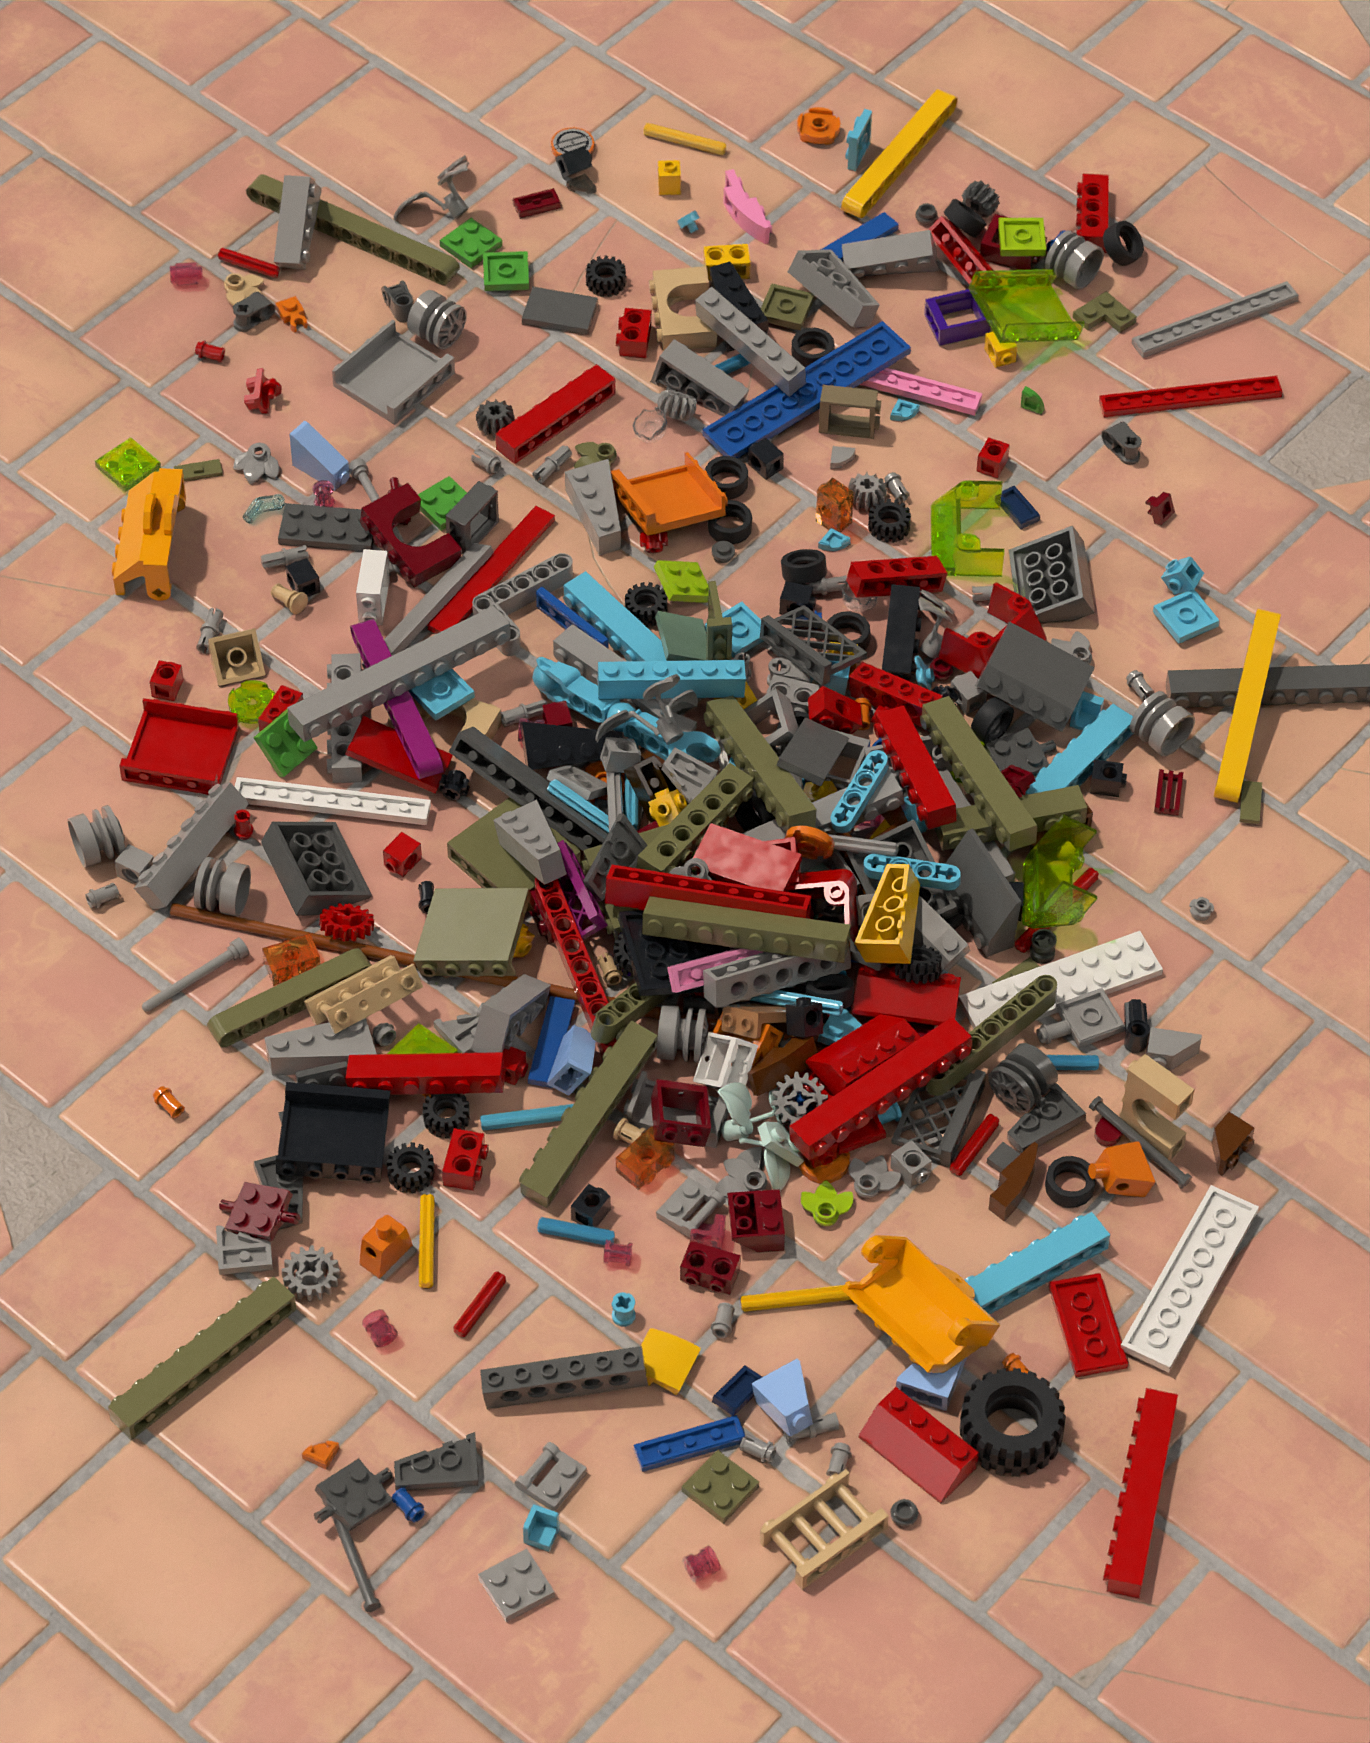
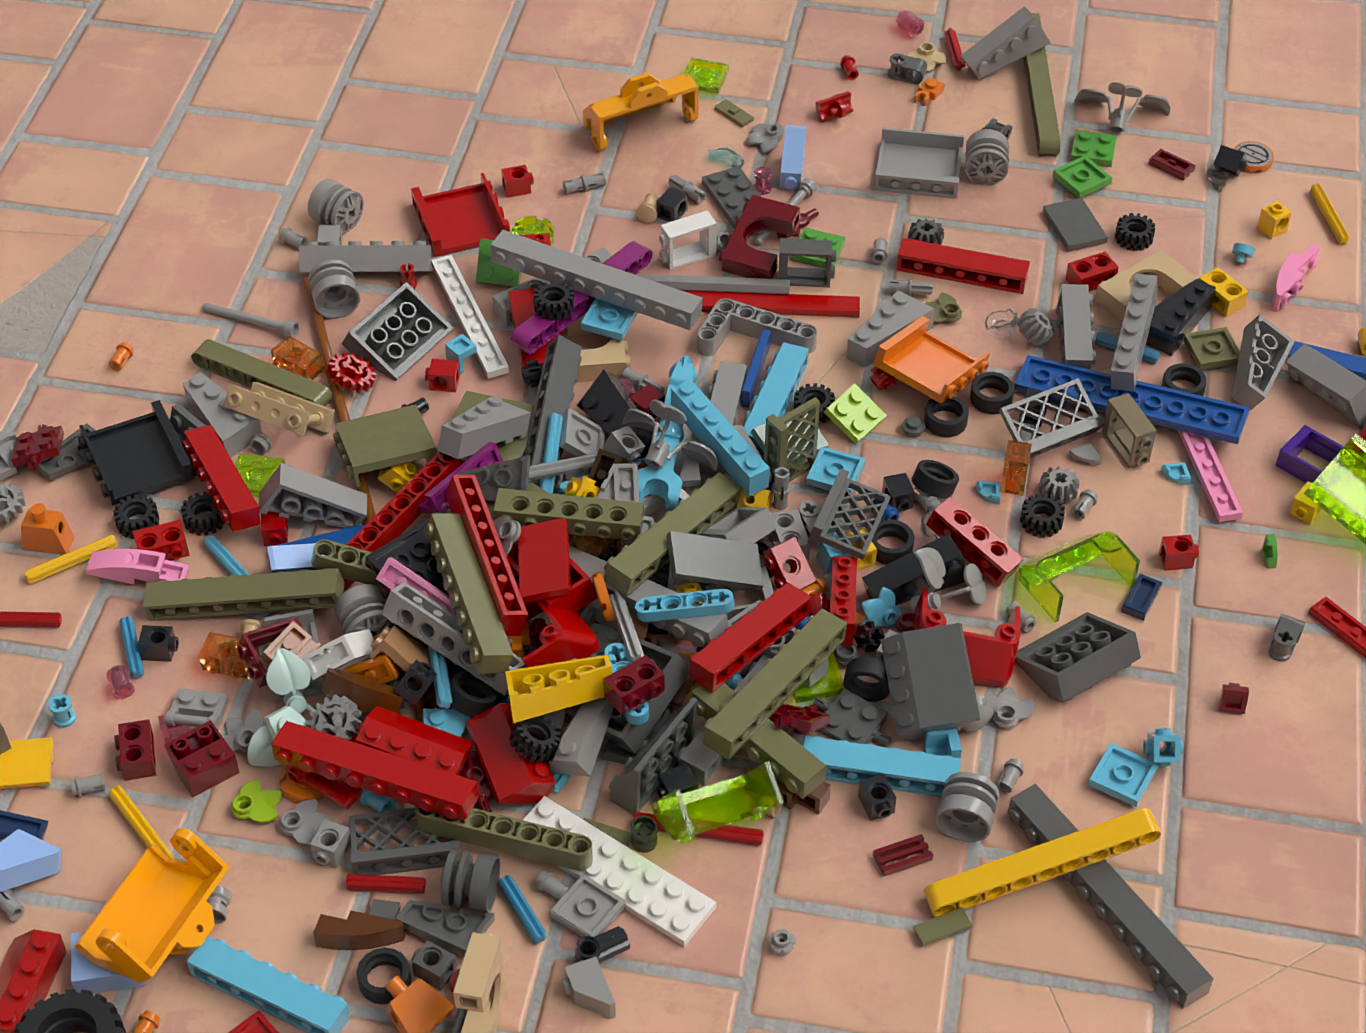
camera: 60 degrees right, 5 degrees down
tan slope [208,628,266,686] -> none
none -> bright pink slope [86,549,189,585]
none -> plate [260,621,321,665]
none -> dark grey brick [411,940,457,991]
none -> medium azure panel [445,334,477,374]
none -> black tyre [533,281,574,321]
none -> dark red brick [603,655,665,715]
none -> fence [999,378,1106,462]

